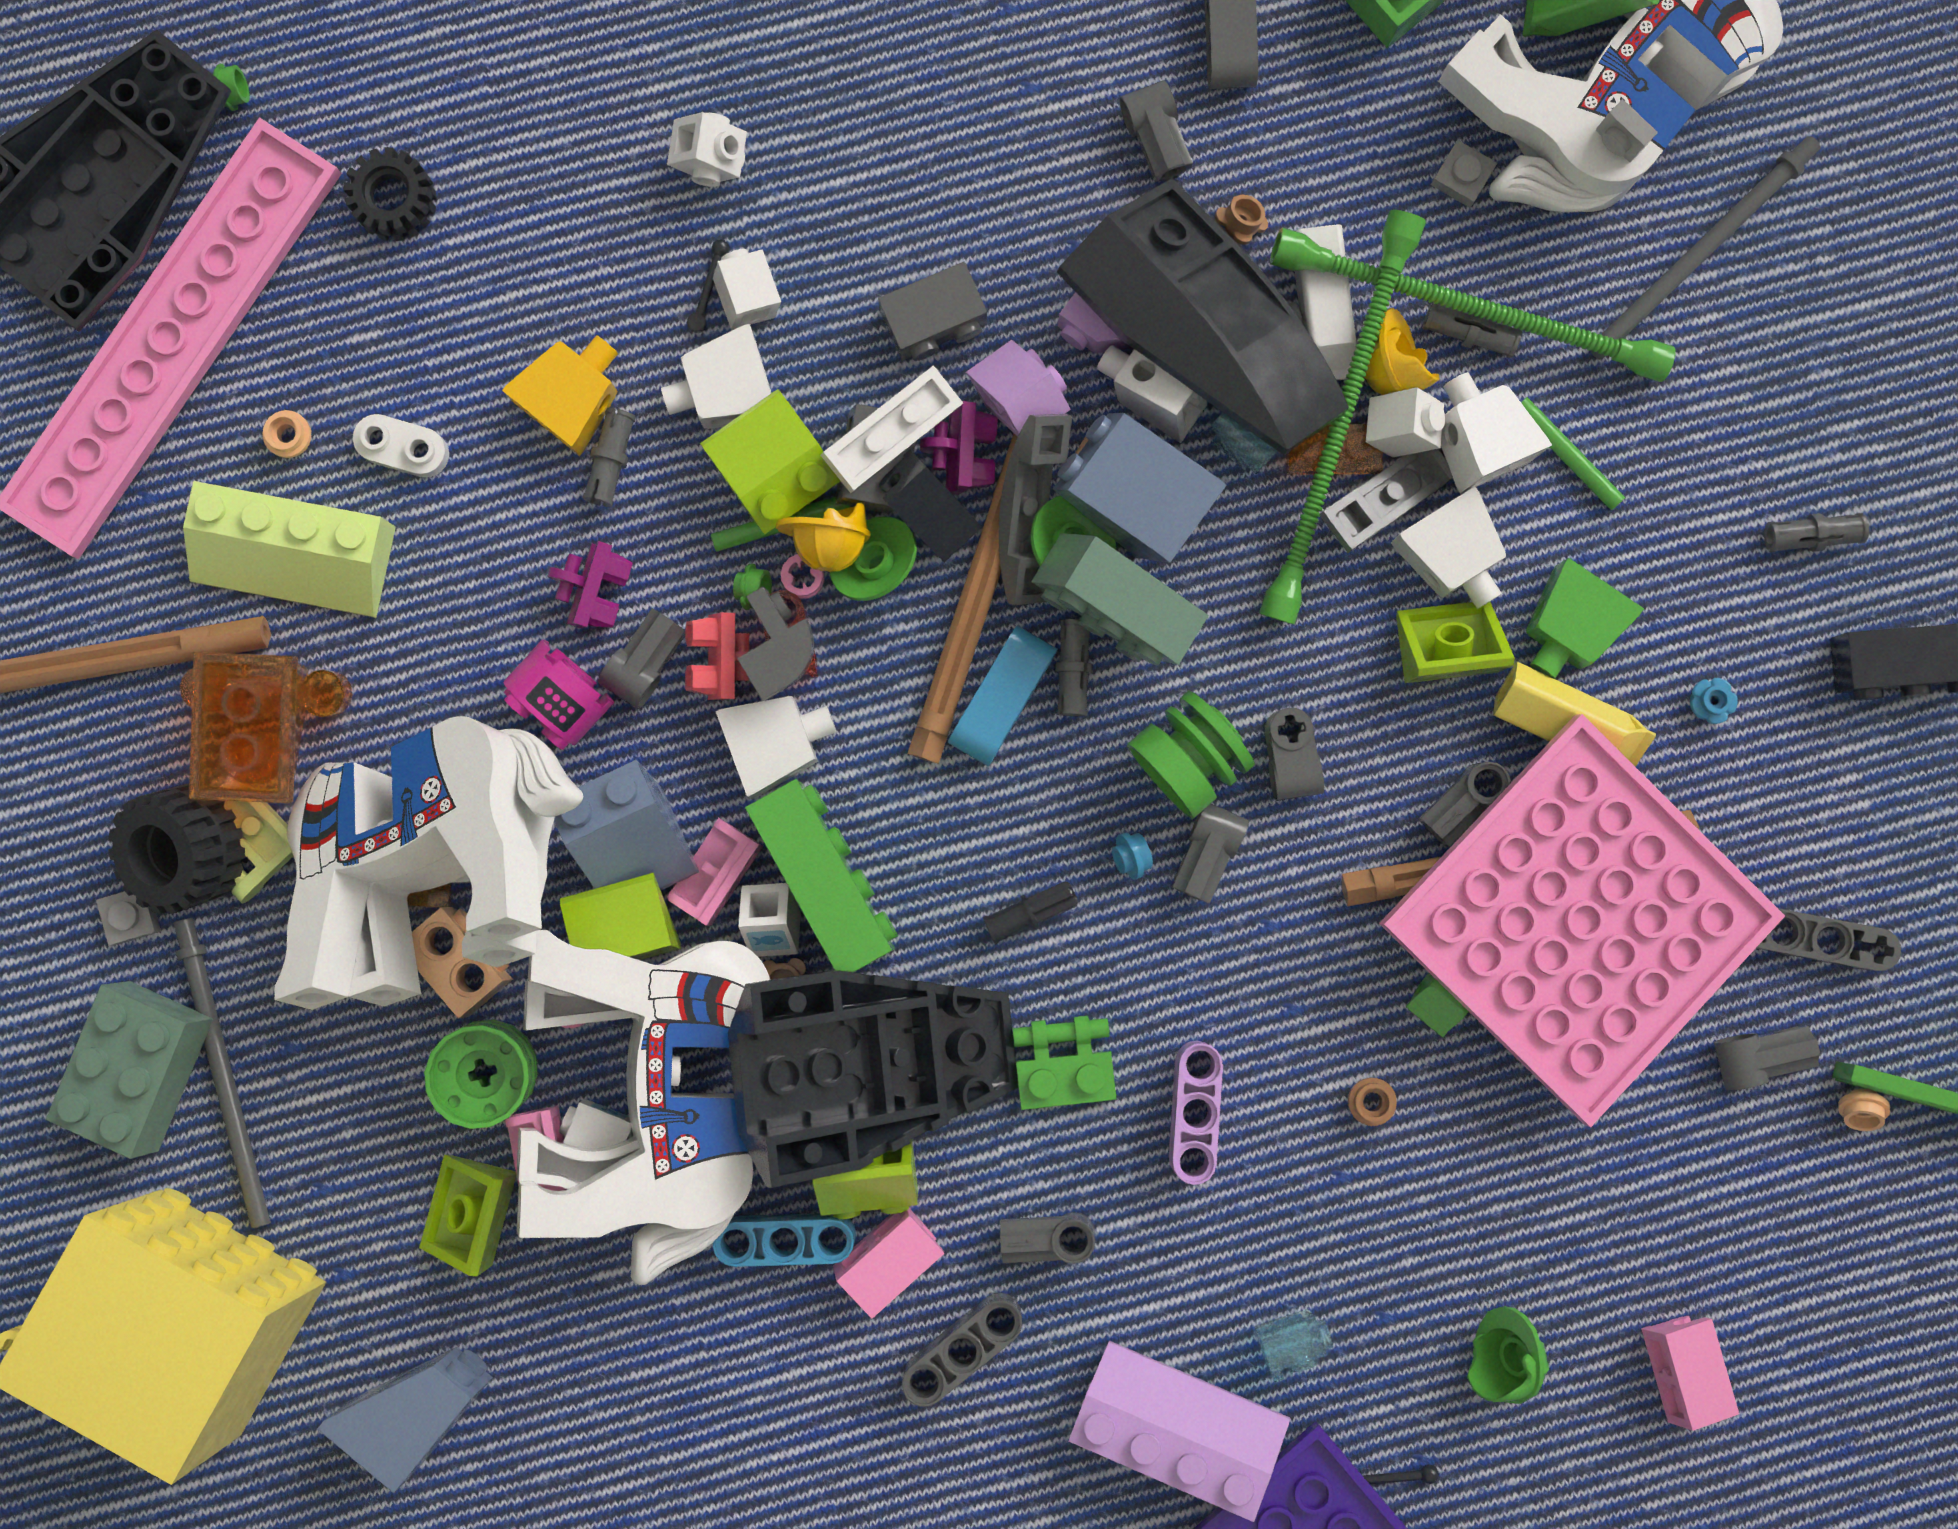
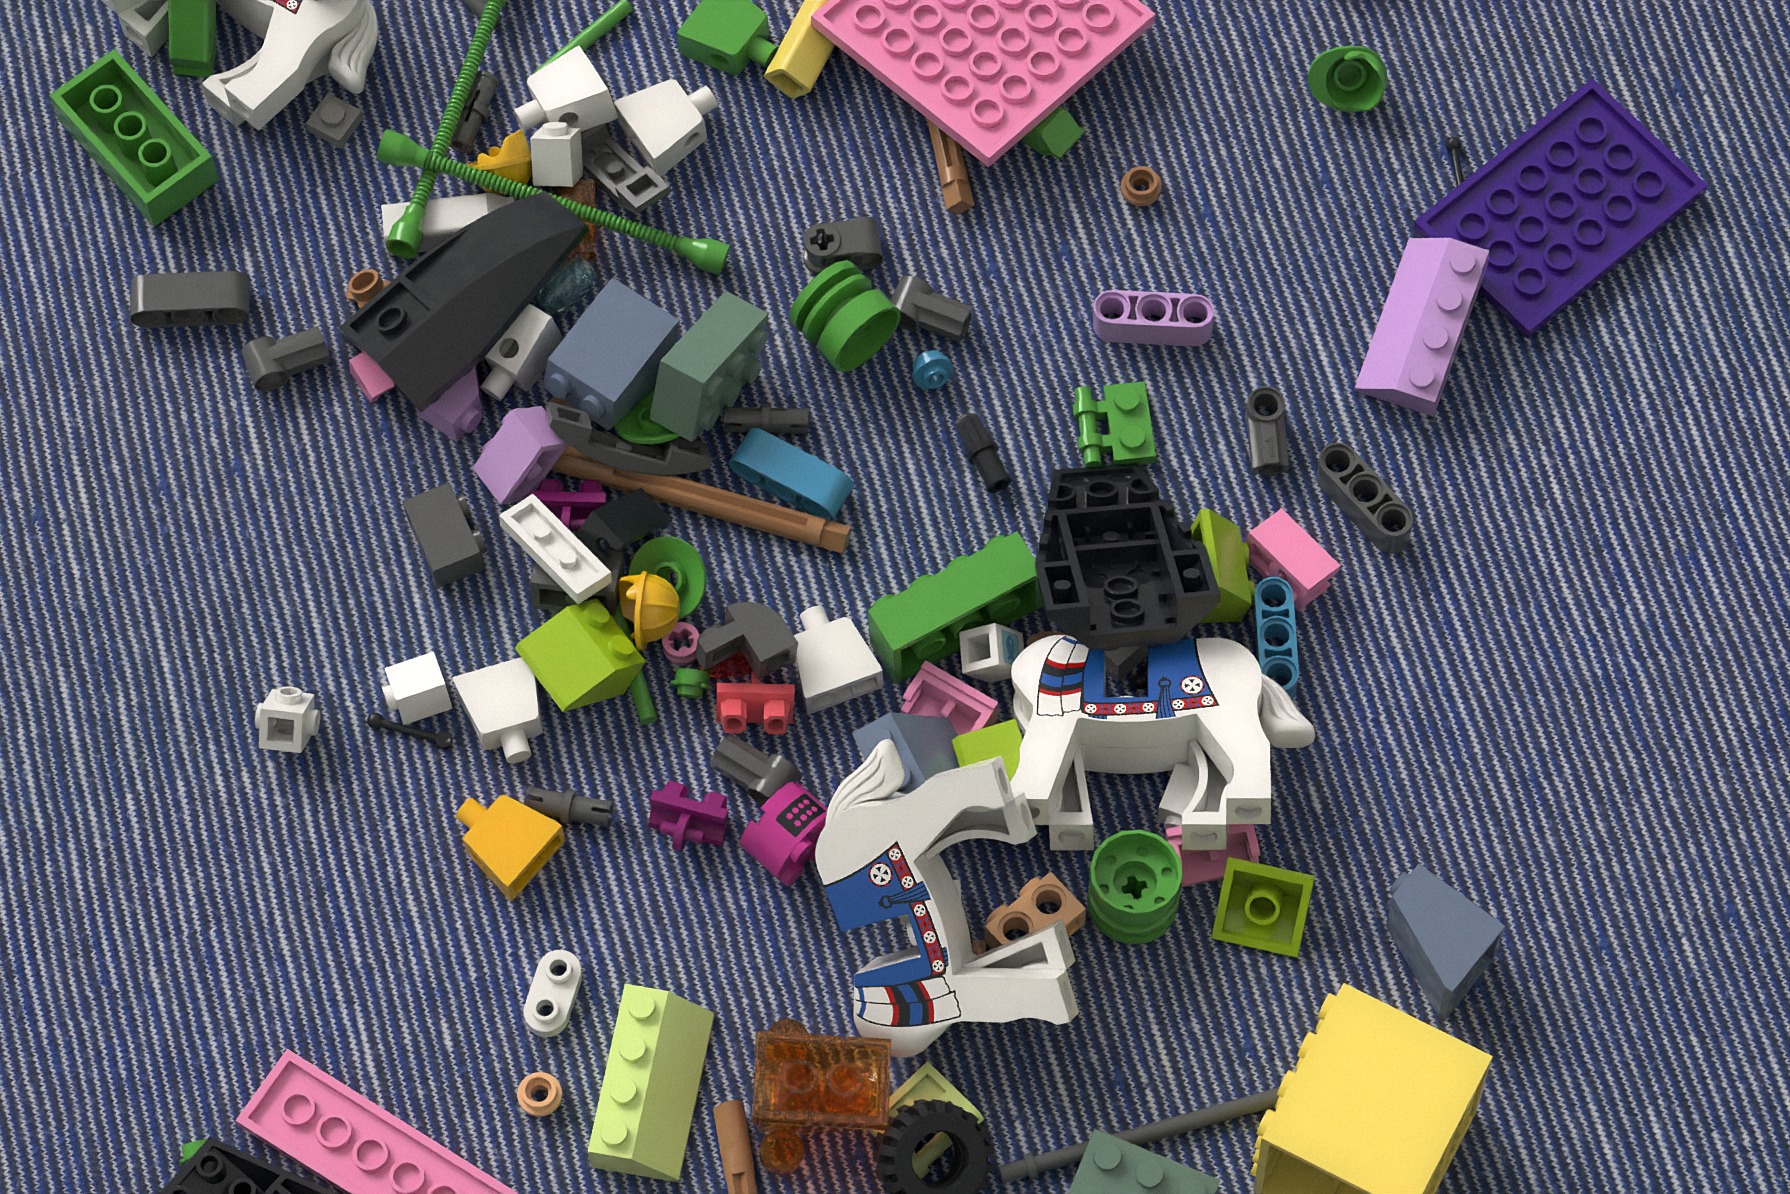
camera: 85 degrees left, 20 degrees down
black tyre [343,147,437,241] -> none
clear light blue brick [1254,1309,1333,1382] -> none
lime slope [1396,602,1515,683] -> none
dark grey piece [1418,762,1511,848] -> none

